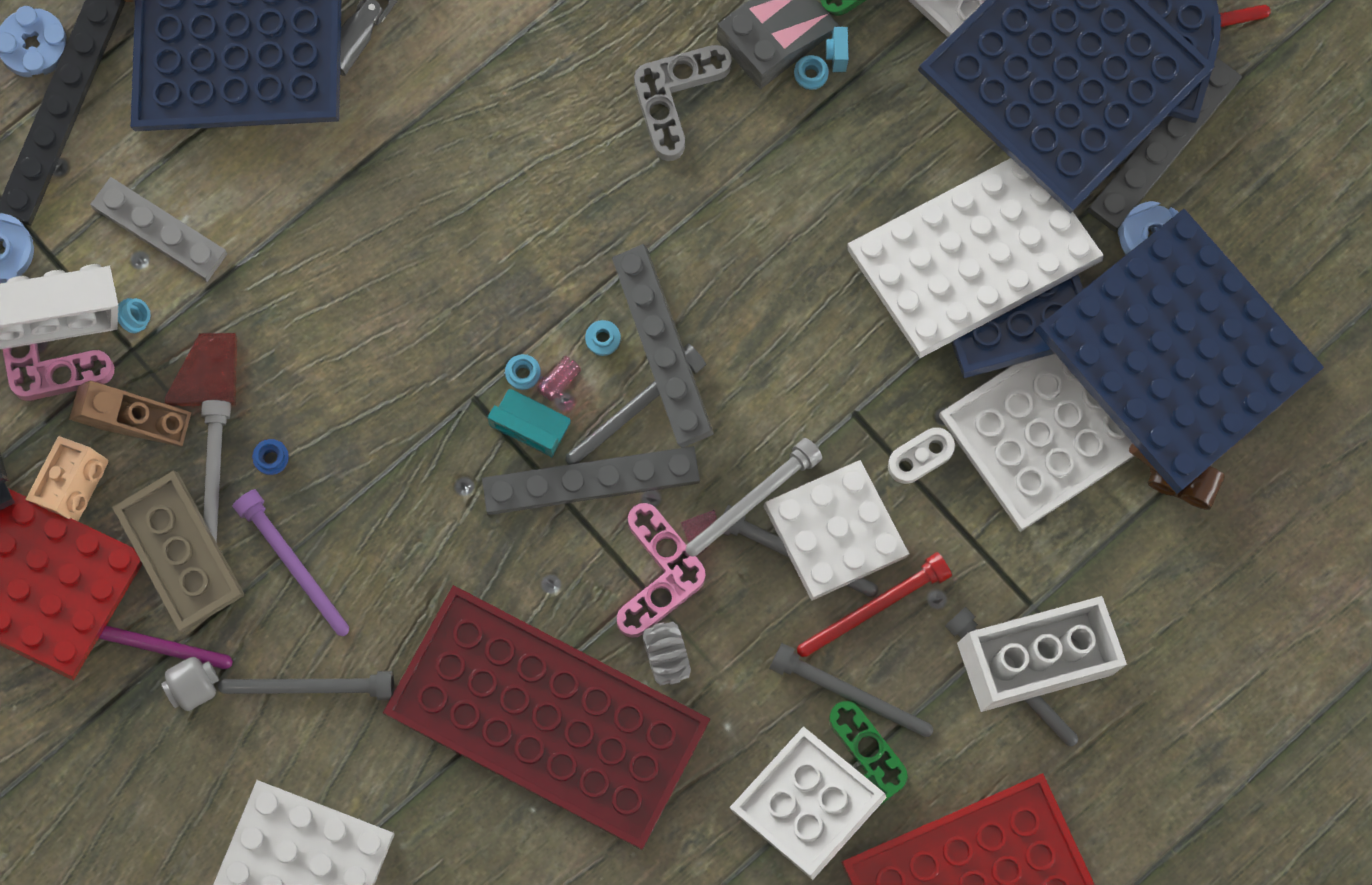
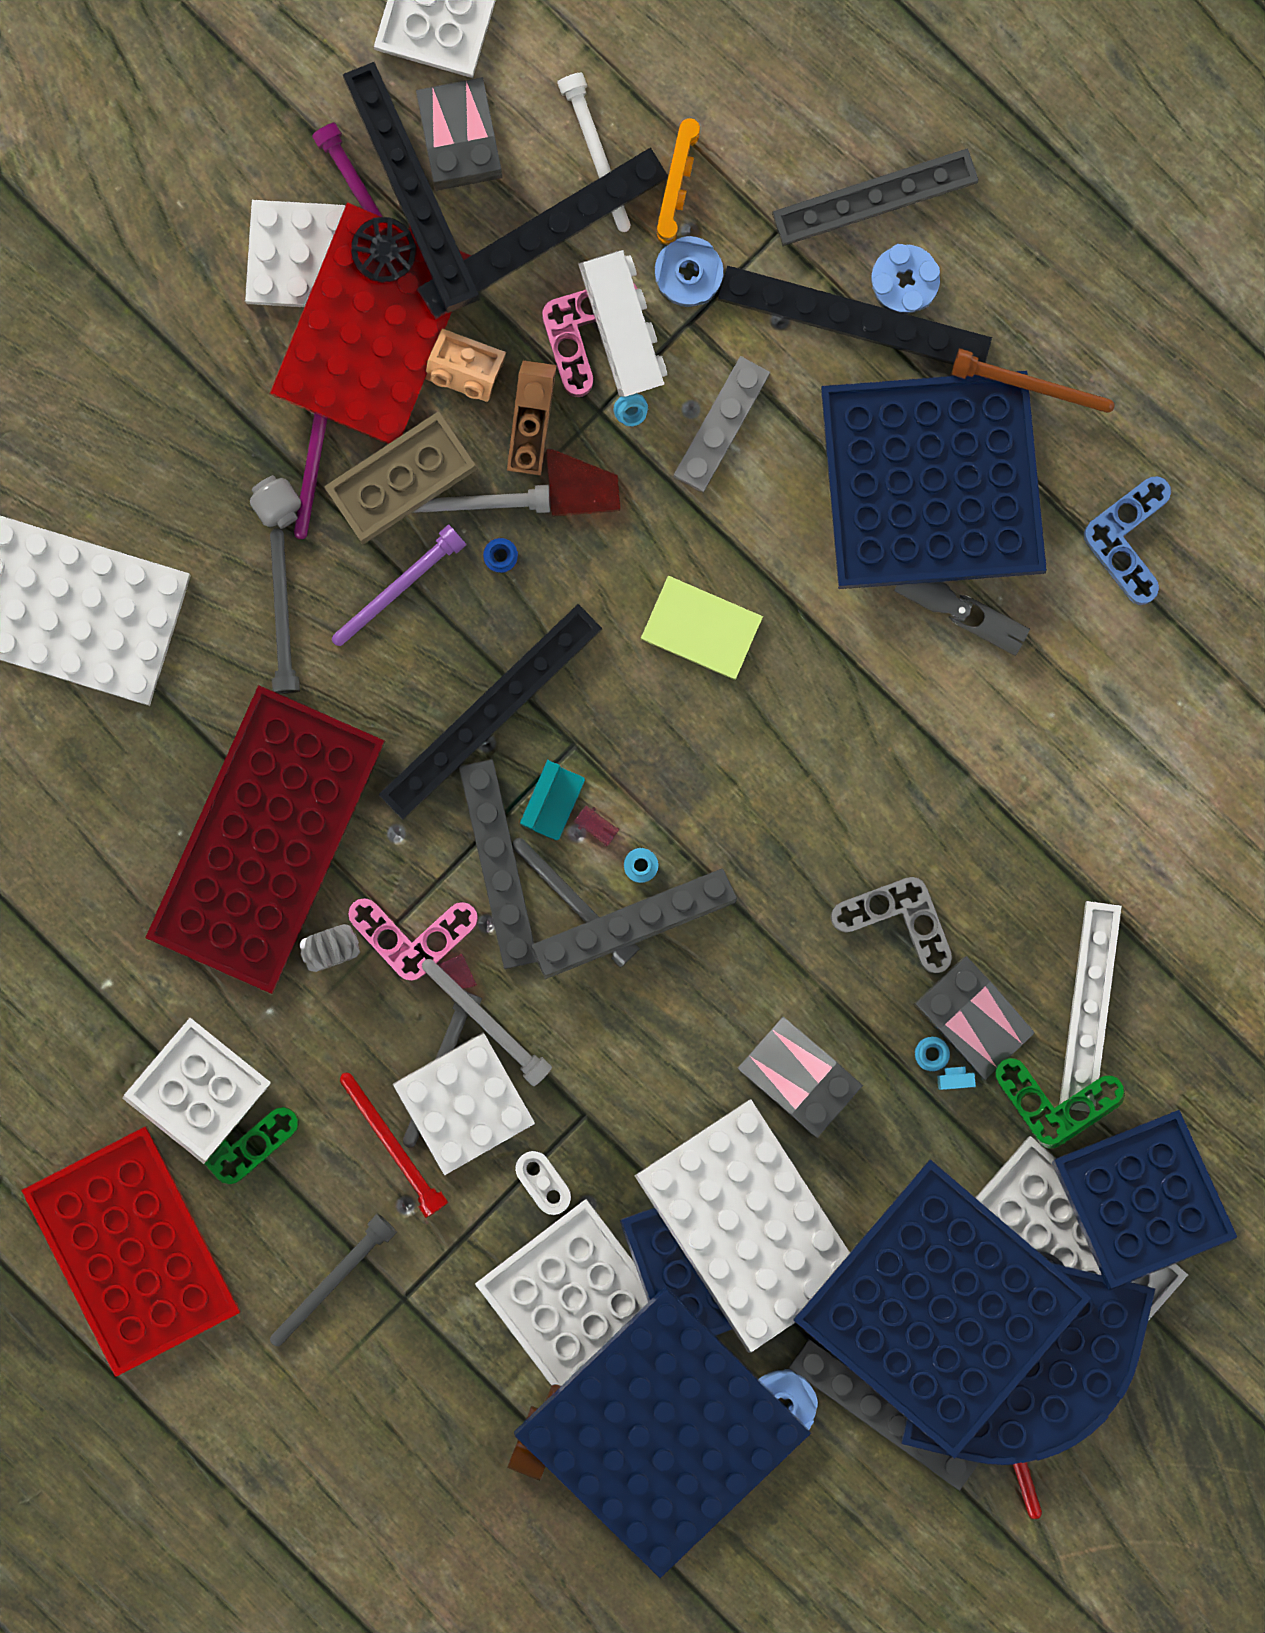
camera: 90 degrees right, 10 degrees up
medium azure plate [505,354,541,390] -> none
dark grey piece [769,643,933,737] -> none
white brick [957,596,1127,712] -> none
none -> black plate [379,604,602,820]
none -> yellowish green tile [641,576,763,680]
none -> slope [737,1017,863,1138]

